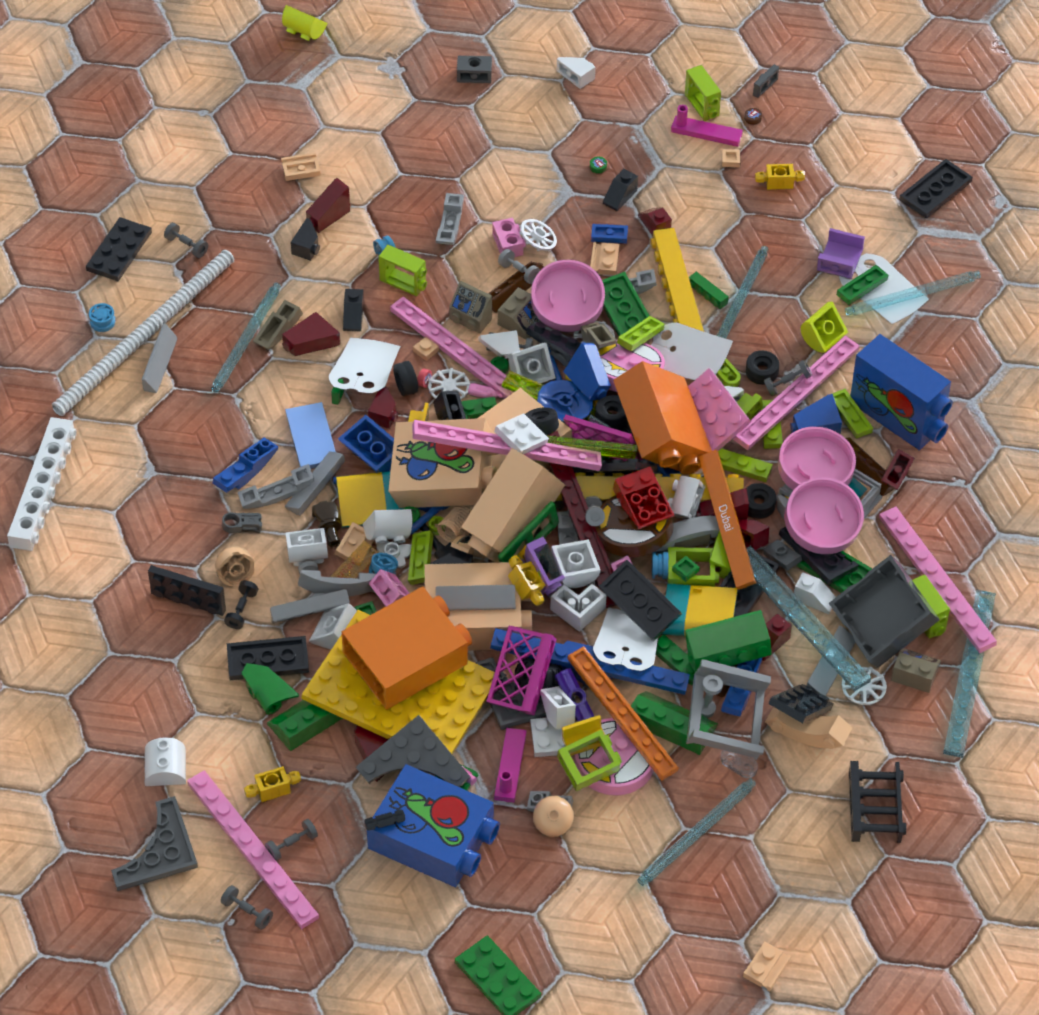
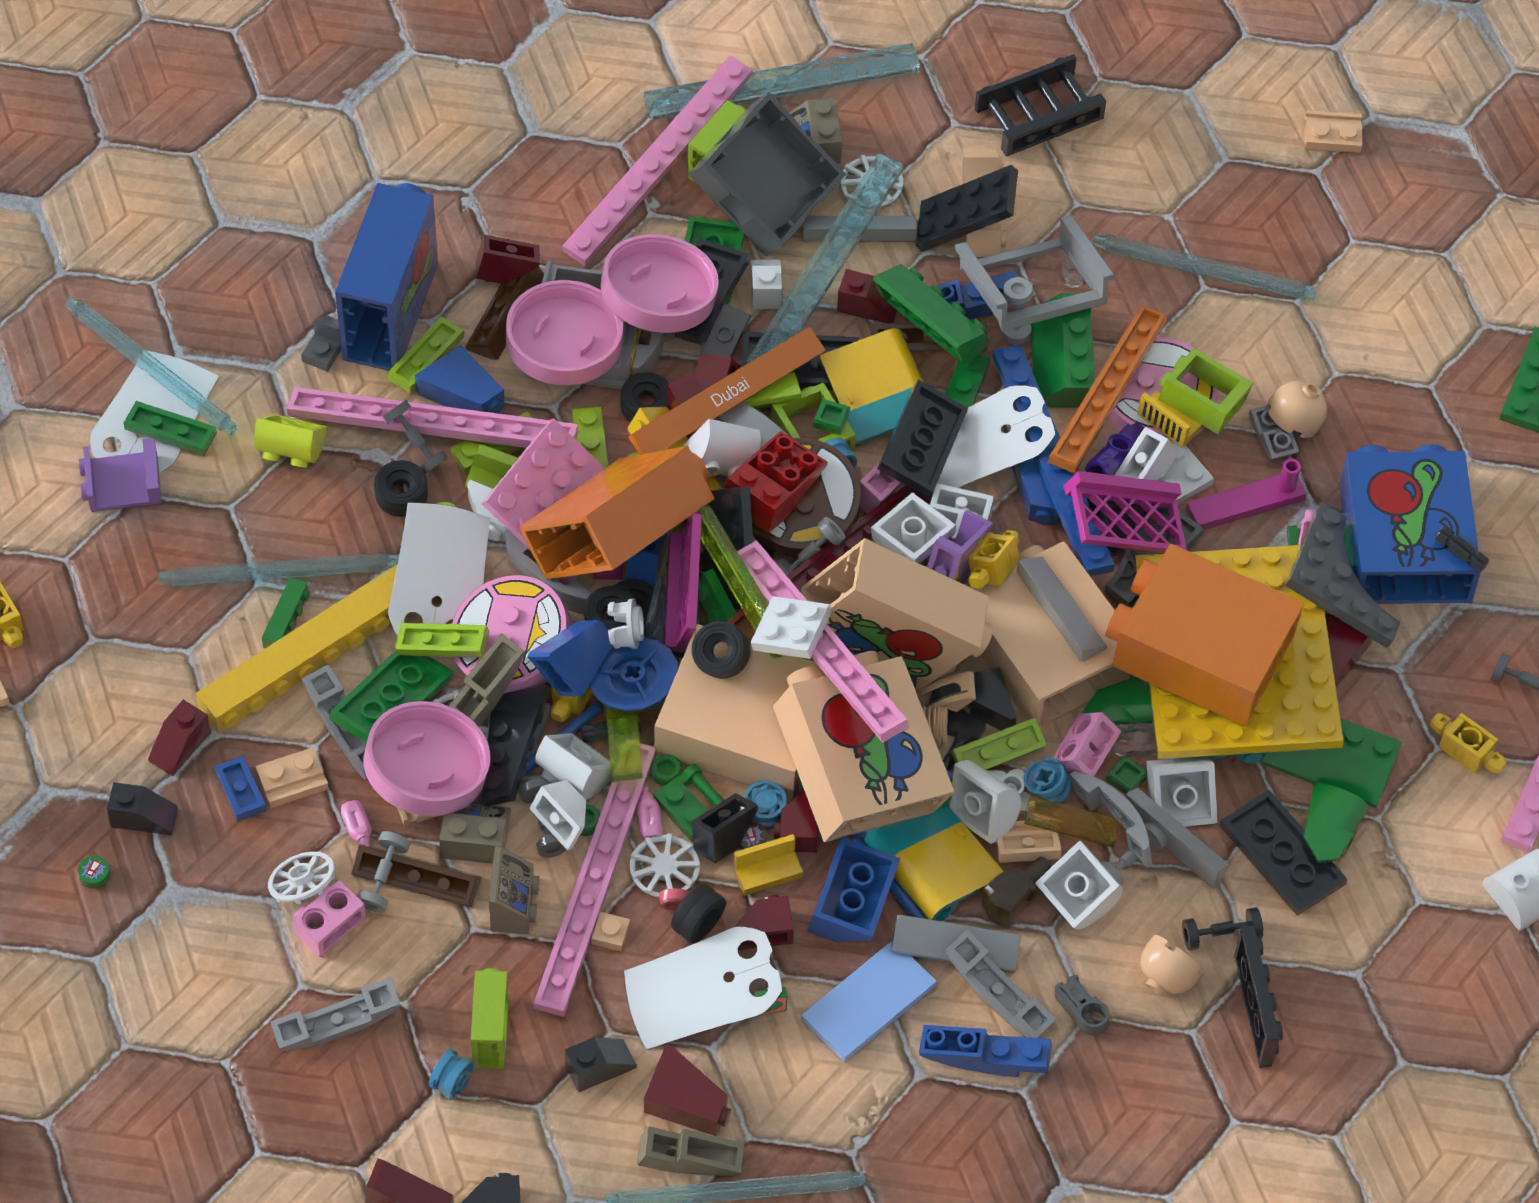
camera: 120 degrees left, 5 degrees up
none -> white piece [607,599,644,649]

